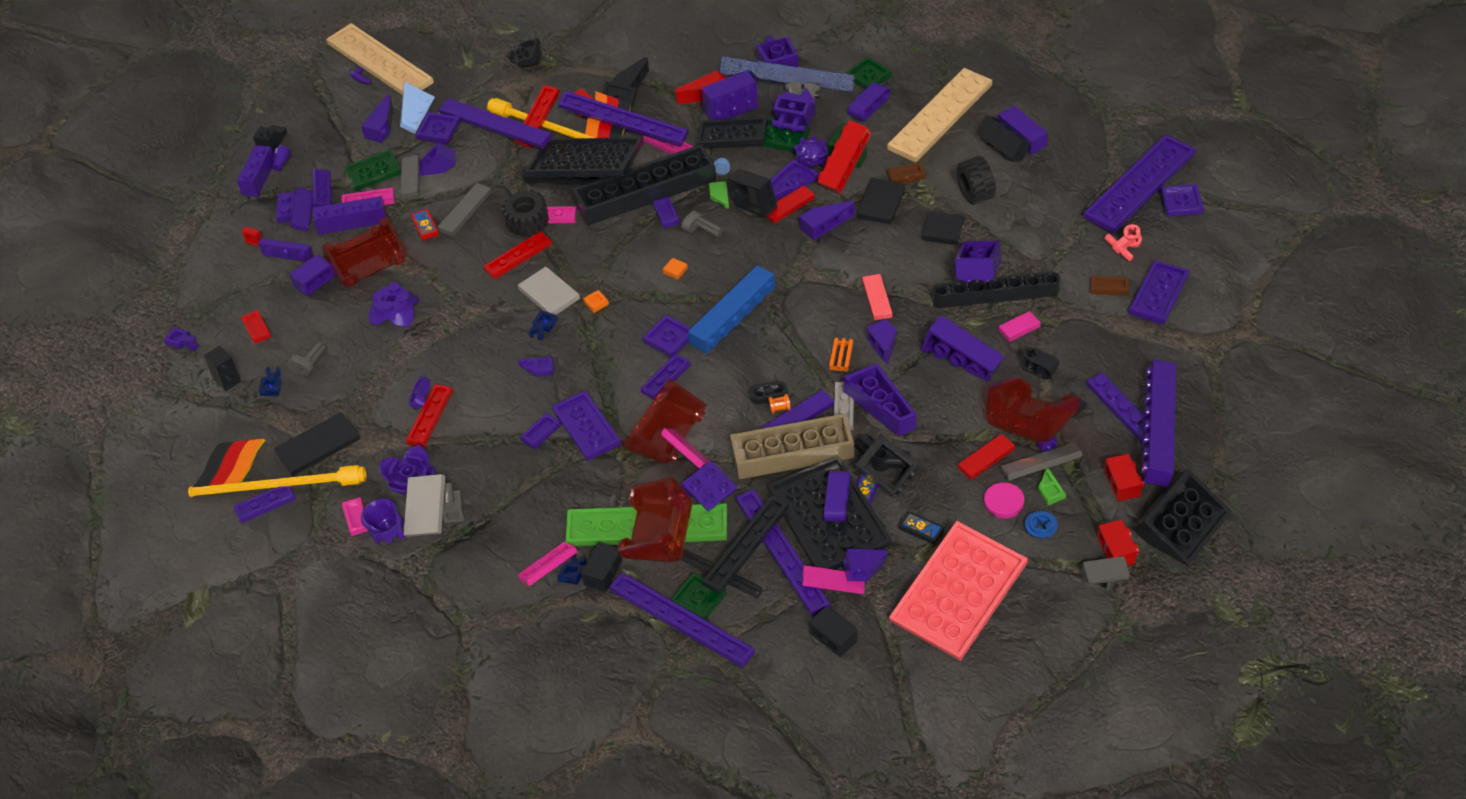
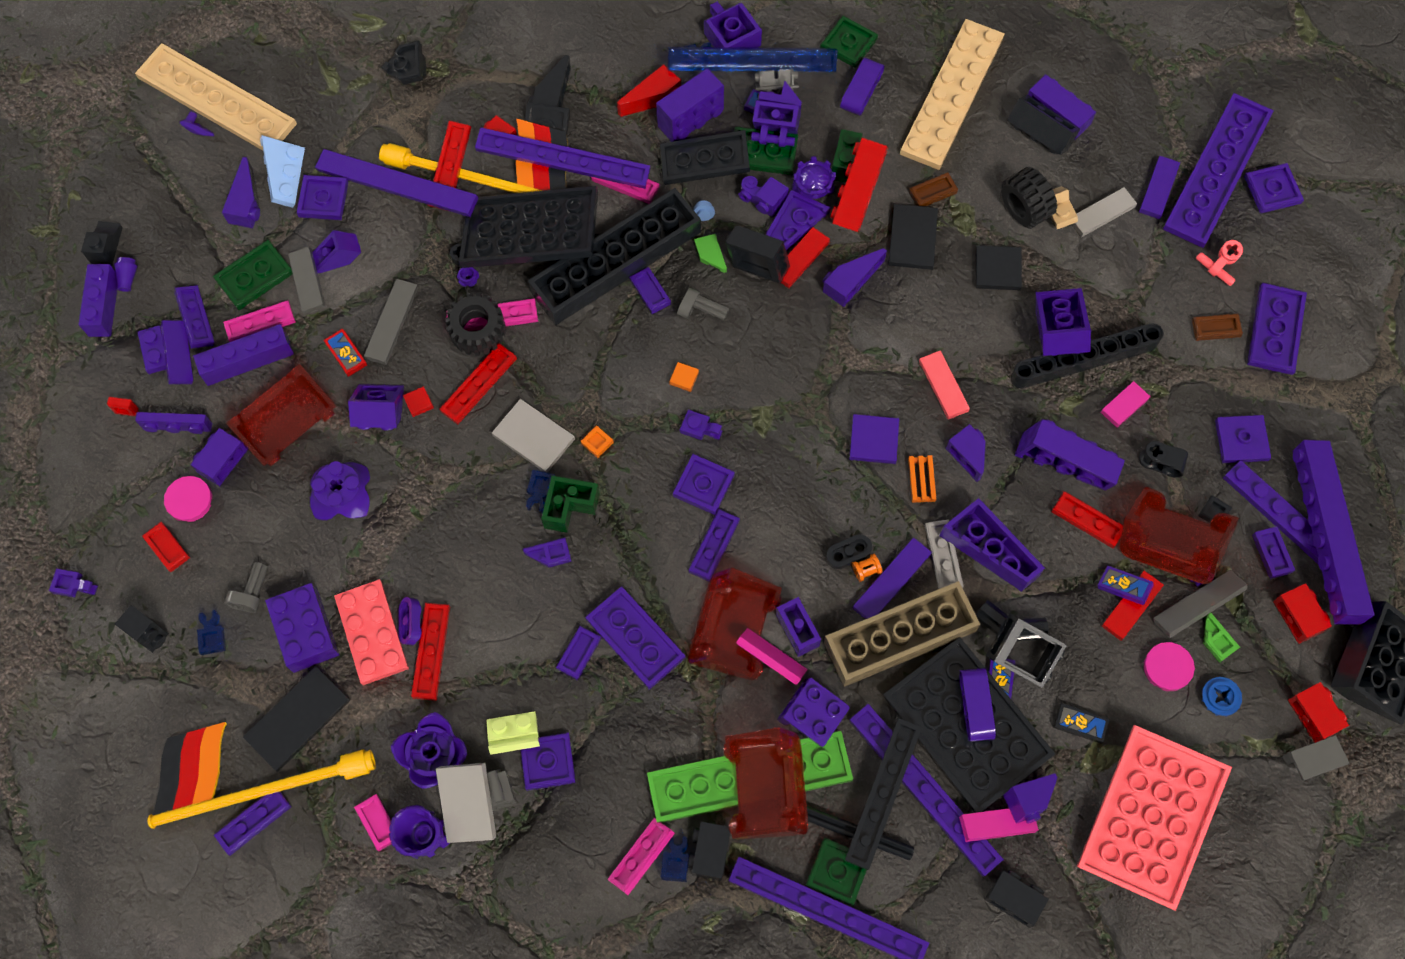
camera: 15 degrees left, 20 degrees up
blue brick [688,265,776,354] -> none
none -> dark pink tile [164,476,213,522]
none -> dark purple brick [265,583,339,673]
none -> coral plate [334,579,409,685]
none -> dark purple slope [348,384,404,430]
none -> red tile [403,386,434,417]
none -> dark purple plate [457,267,479,287]
none -> yellowish green plate [487,711,539,755]
none -> dark purple tile [521,733,576,791]
none -> dark green brick [541,476,600,533]
none -> dark purple plate [680,410,723,440]
none -> dark purple brick [738,176,789,218]
none -> dark purple brick [776,597,821,657]
none -> dark purple tile [849,414,899,464]
none -> tan slope [1051,186,1078,229]
none -> red tile [1051,491,1126,549]
none -> light grey tile [1072,187,1137,237]
none -> tile [1098,566,1154,605]
none -> dark purple tile [1139,156,1180,219]
none -> dark purple plate [1215,415,1271,463]
none -> dark purple plate [1252,526,1295,579]

